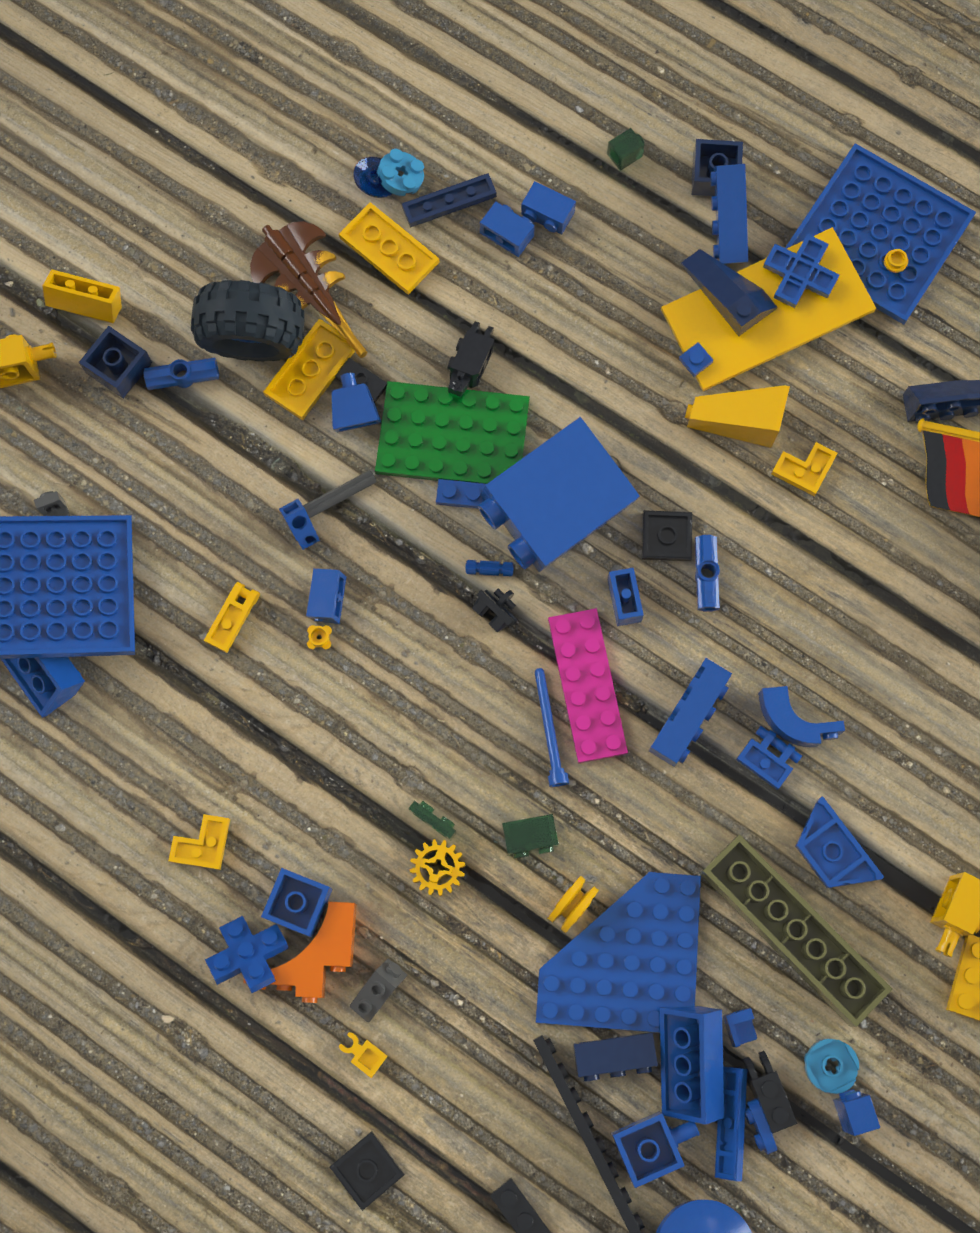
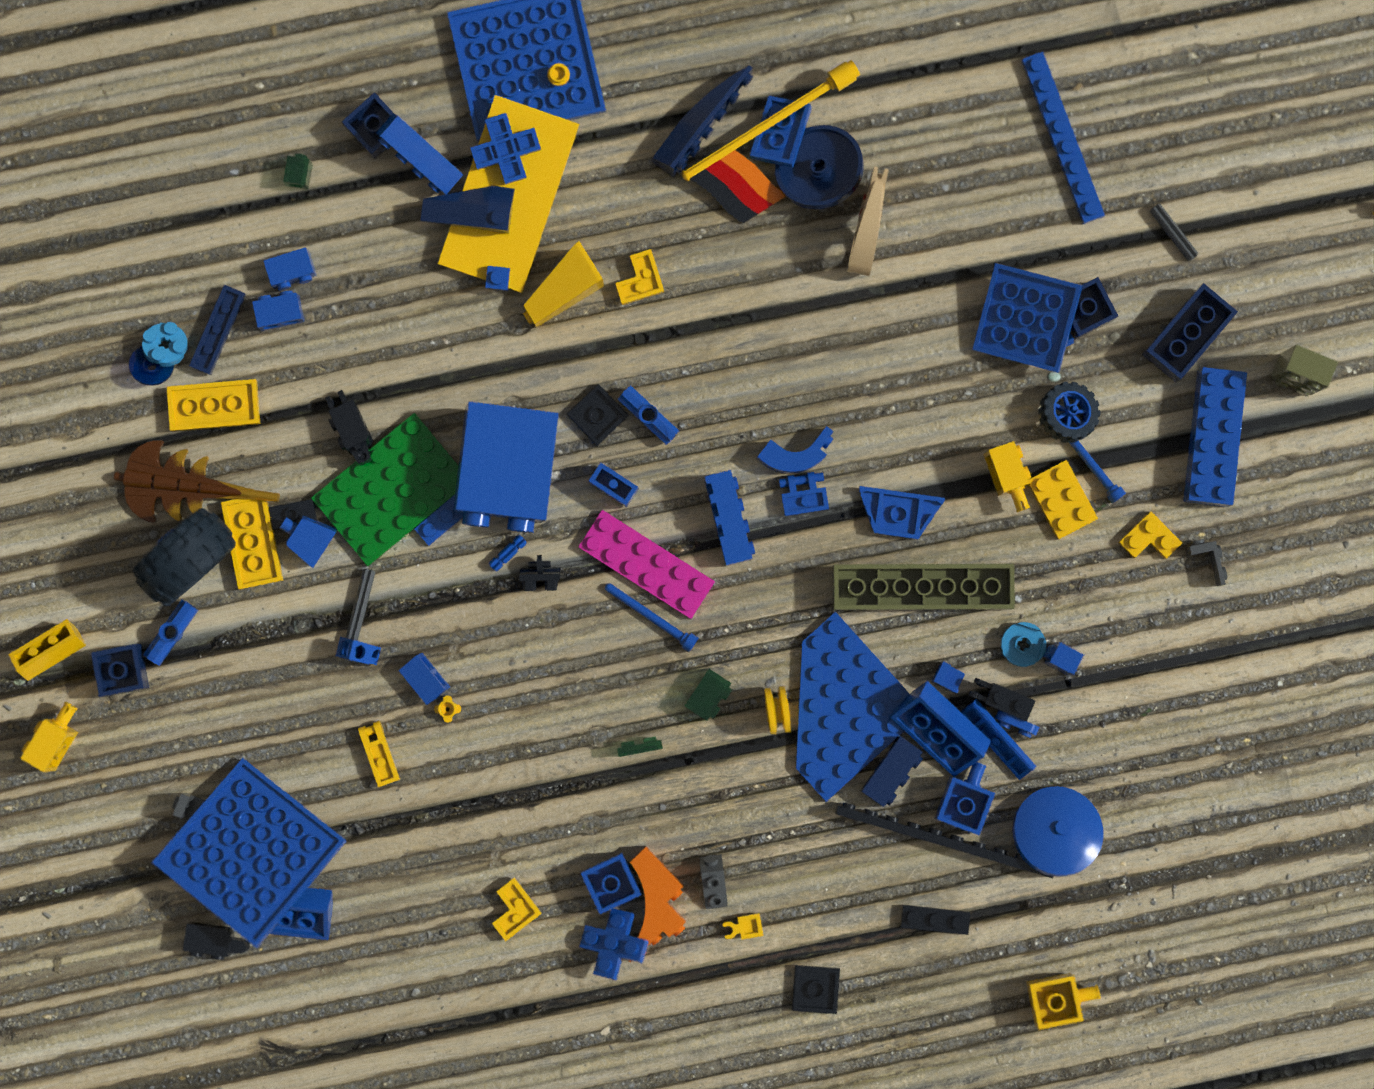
camera: 50 degrees left, 10 degrees up
yellow gear [409,839,466,896] -> none

